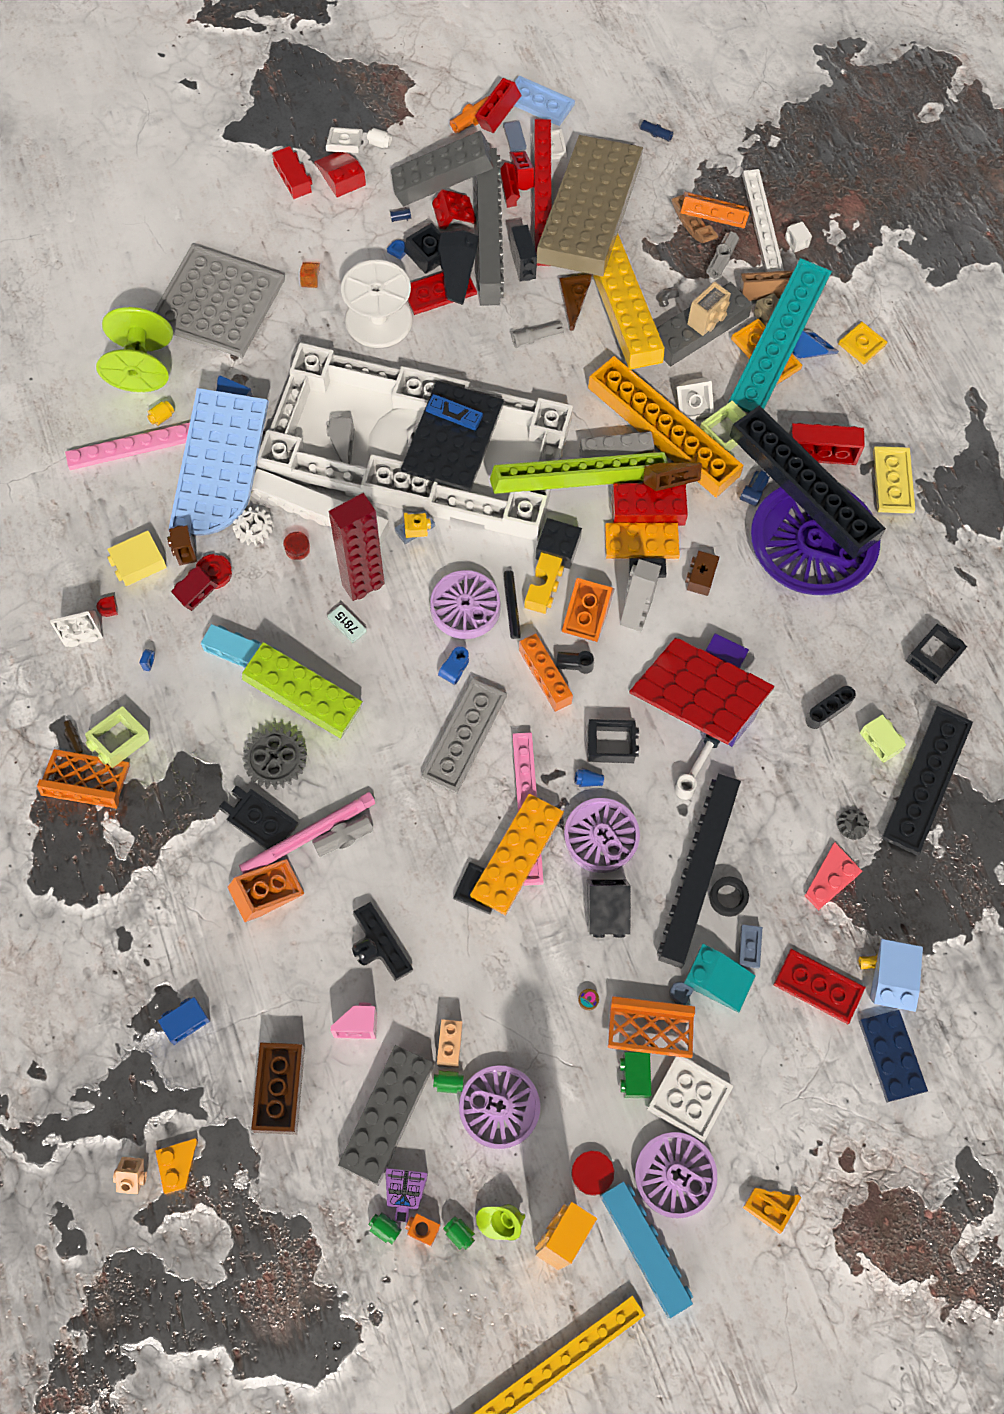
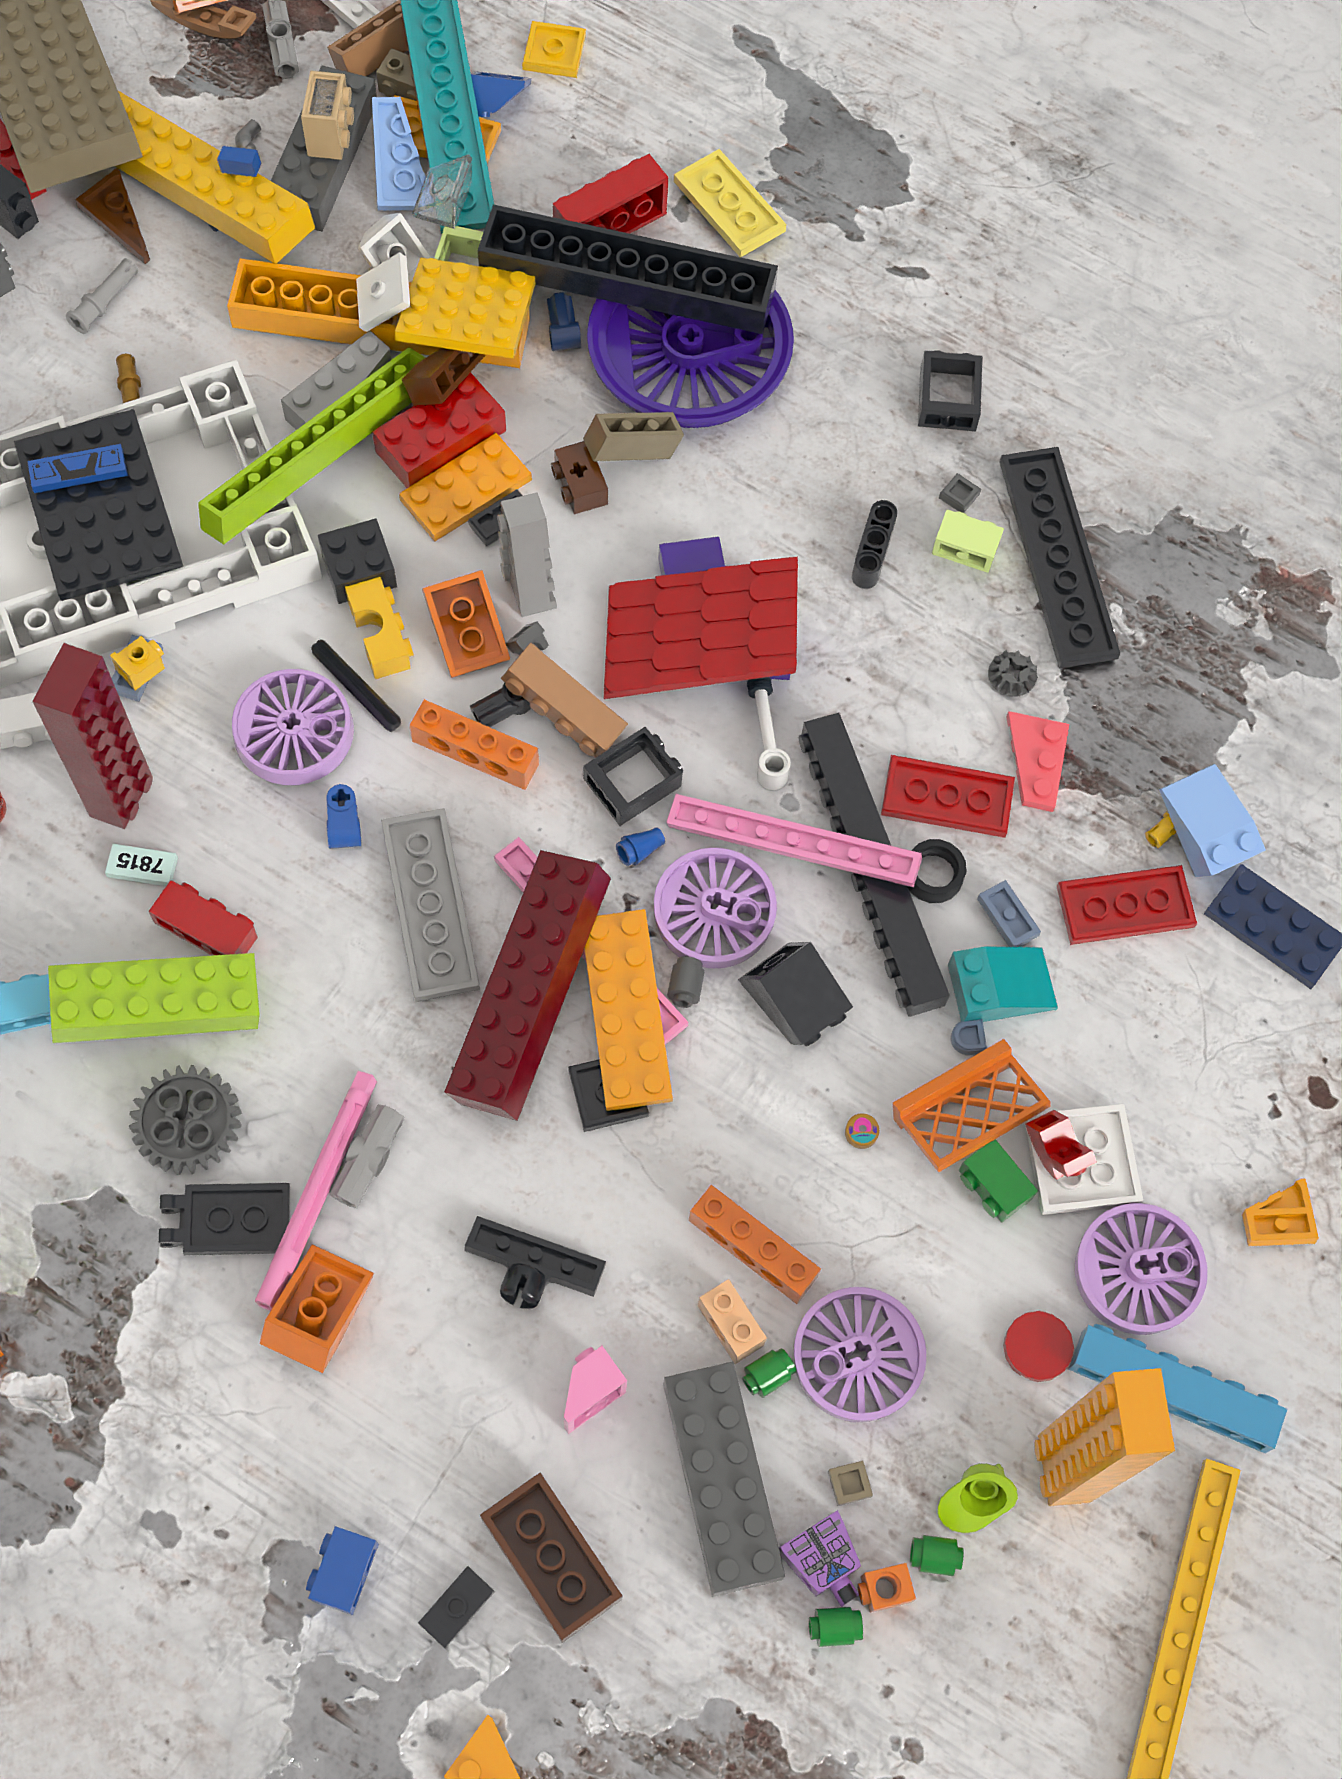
camera: 40 degrees left, 0 degrees up
none -> pearl gold pin [116,353,141,404]
none -> red brick [149,880,258,956]
none -> blue piece [217,146,262,177]
none -> white plate [356,252,410,332]
none -> light blue wing [372,97,435,210]
none -> yellow plate [395,257,535,359]
none -> clear slope [412,154,473,229]
none -> black plate [418,1566,495,1649]
none -> dark red brick [444,850,611,1121]
none -> medium nougat brick [500,643,628,758]
none -> dark grey tile [506,621,549,655]
none -> dark tan brick [583,412,684,461]
none -> bright pink plate [666,794,922,887]
none -> dark grey brick [667,956,705,1008]
none -> orange brick [689,1185,821,1304]
none -> dark tan plate [828,1460,873,1506]
none -> red tile [881,755,1015,838]
none -> dark grey tile [939,473,981,513]
none -> red brick [1025,1110,1097,1180]

